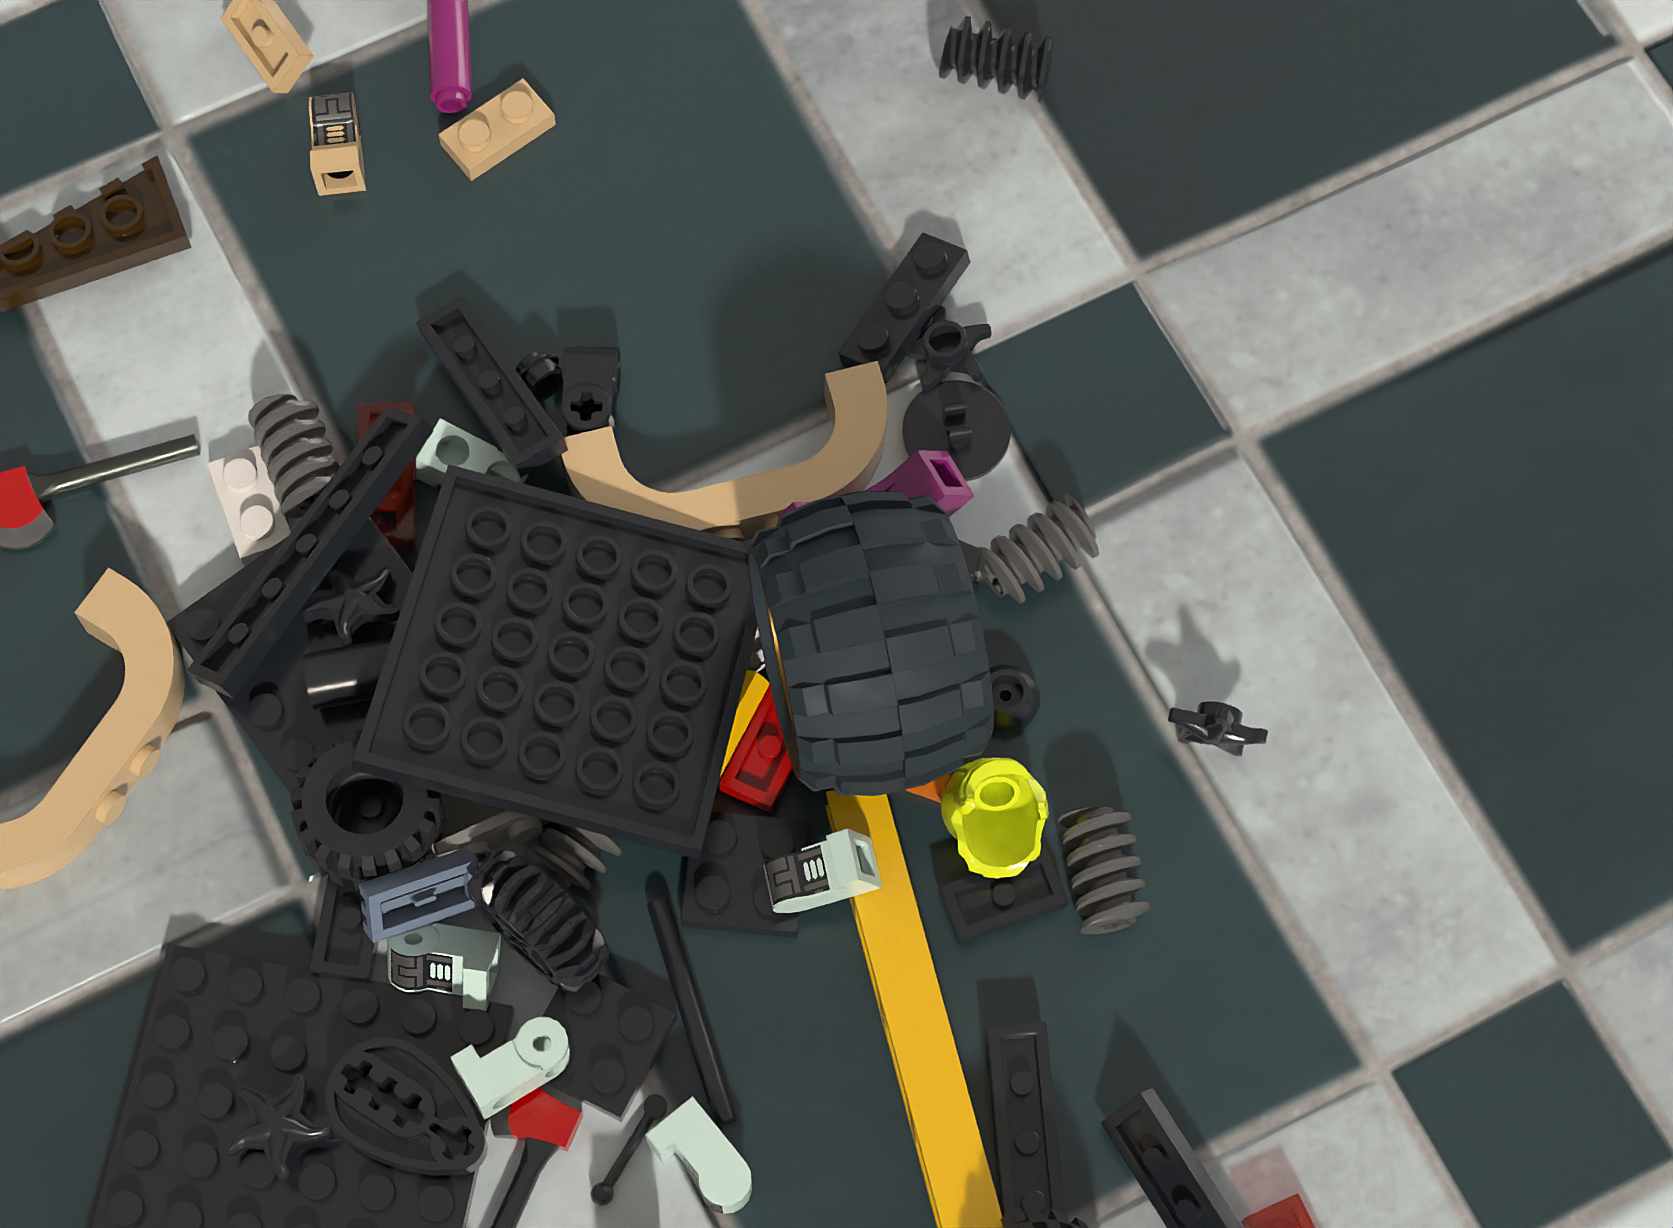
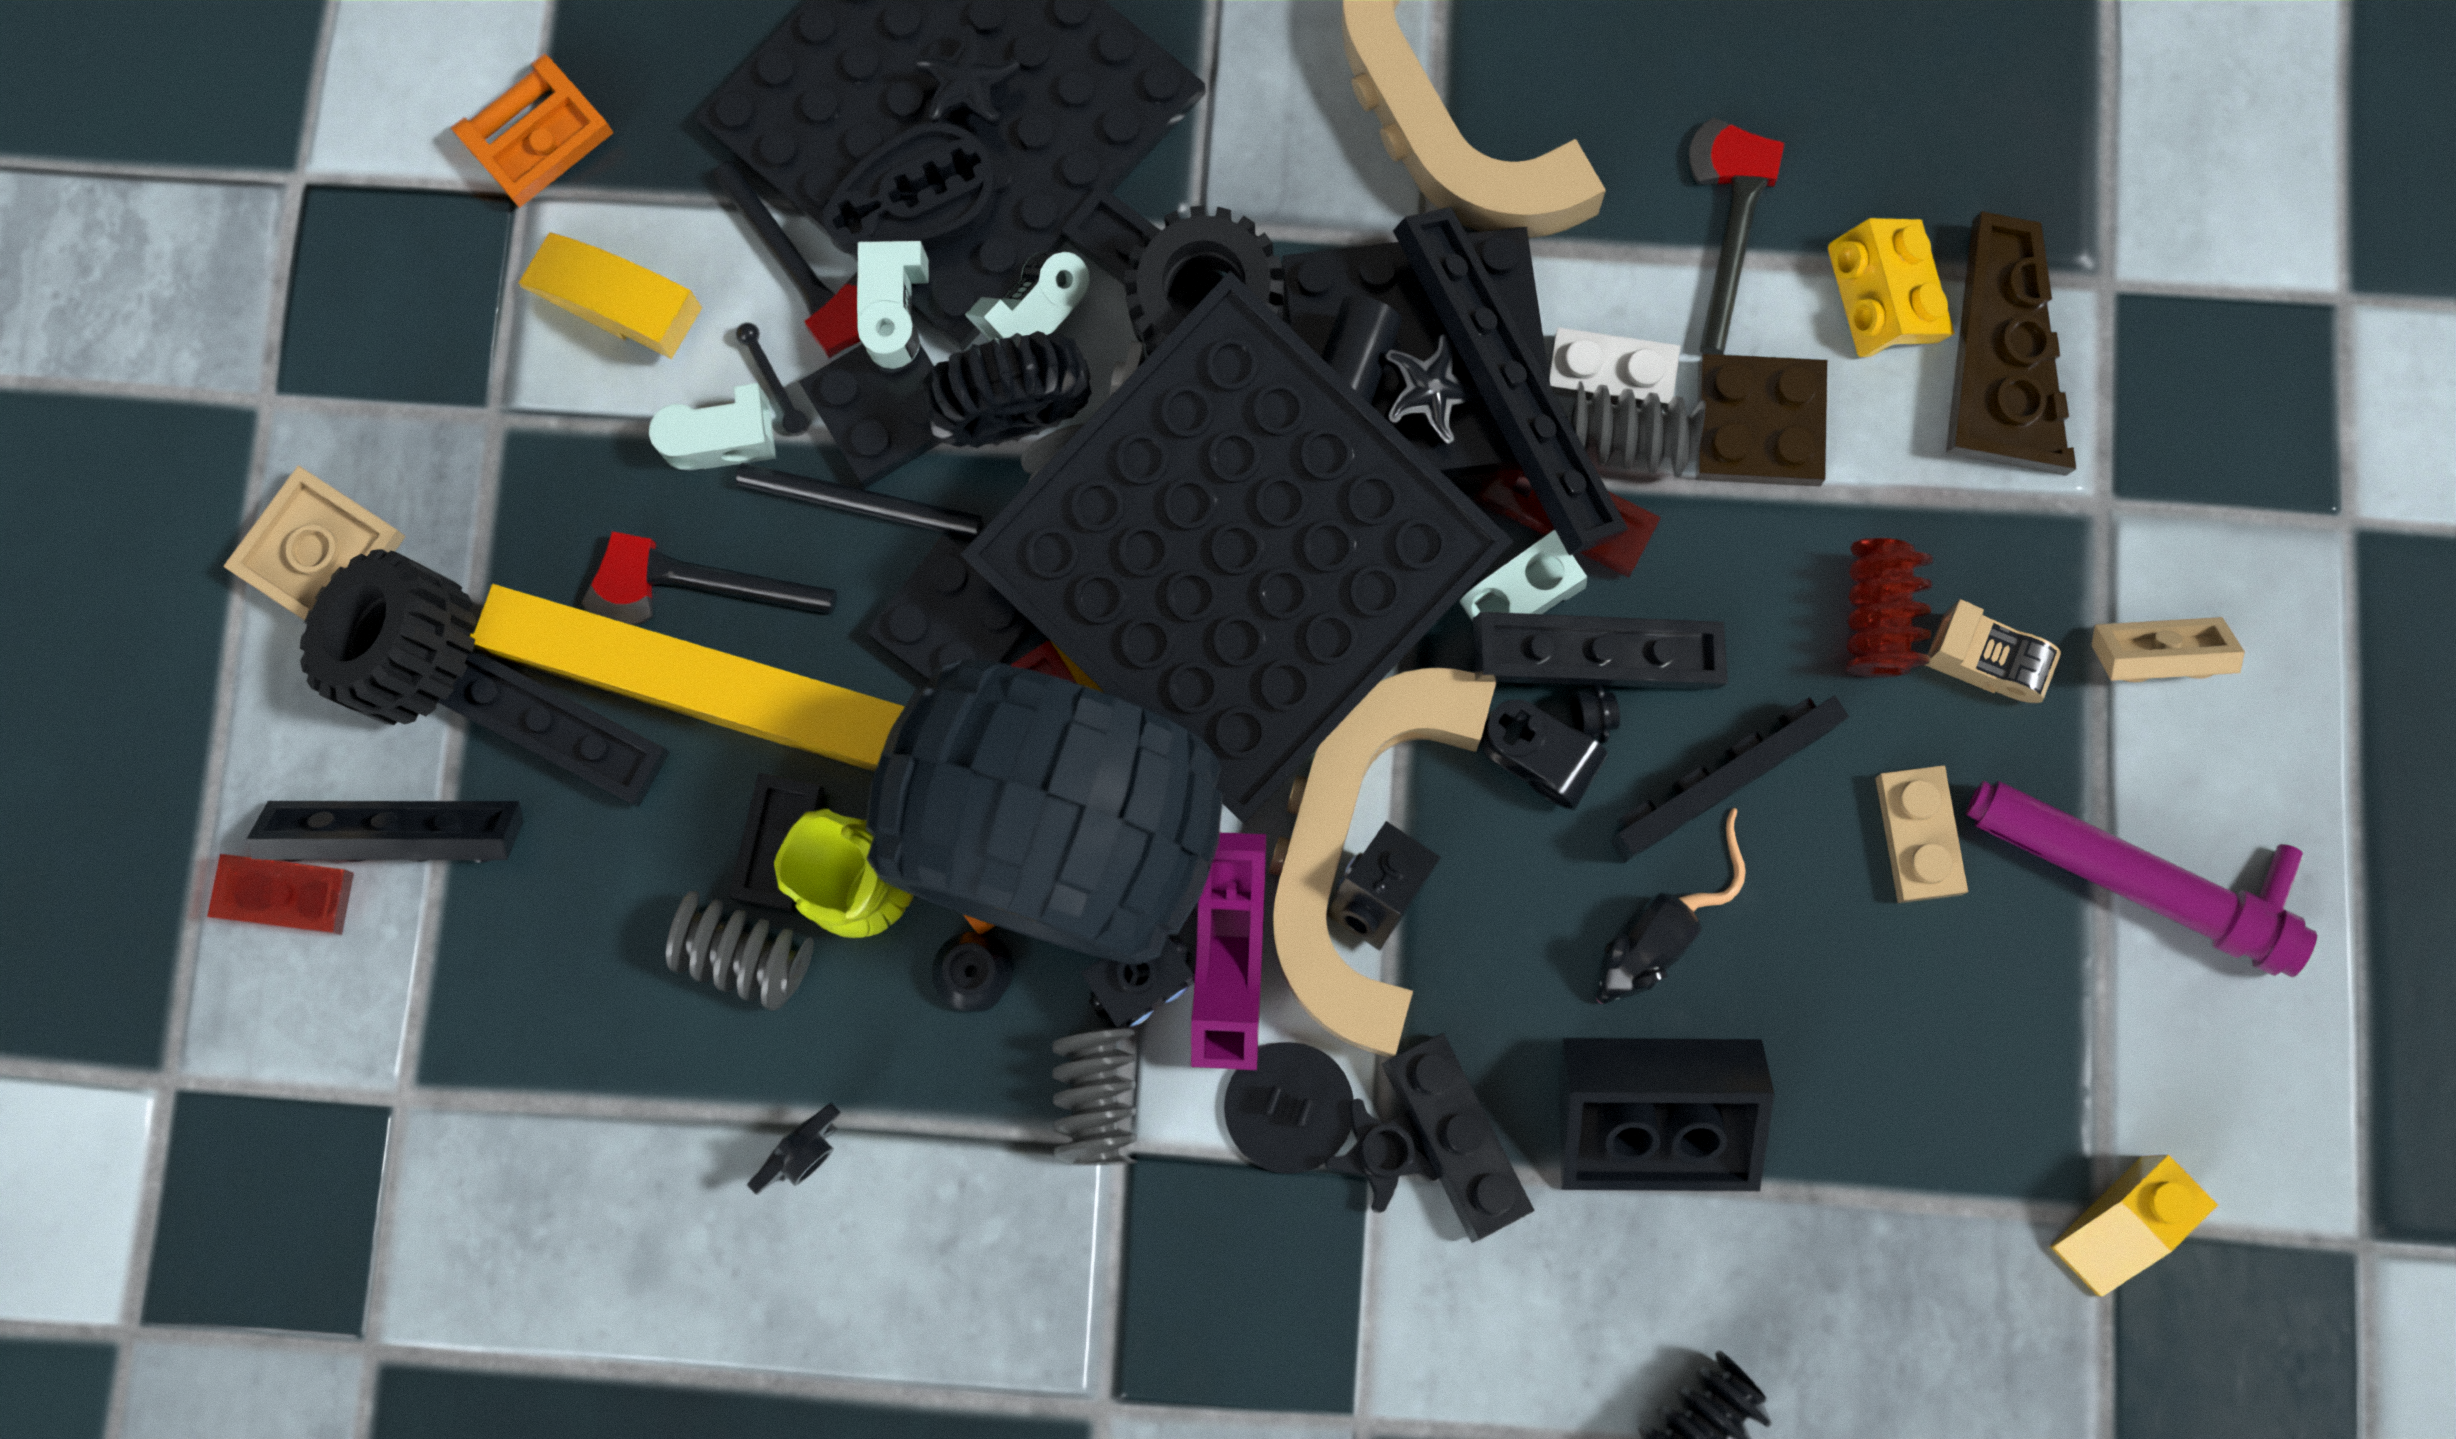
camera: 130 degrees right, 10 degrees up
sand blue tile [359,847,479,943] -> none
light aqua leg [763,829,882,913] -> none
none -> piece [582,531,837,626]
none -> black head [1326,821,1441,951]
none -> black slope [1559,1038,1775,1191]
none -> black animal [1596,808,1746,1004]
none -> black plate [1611,695,1850,863]
none -> dark brown plate [1695,354,1827,487]
none -> yellow bracket [1828,218,1955,357]
none -> clear red piece [1845,538,1933,678]

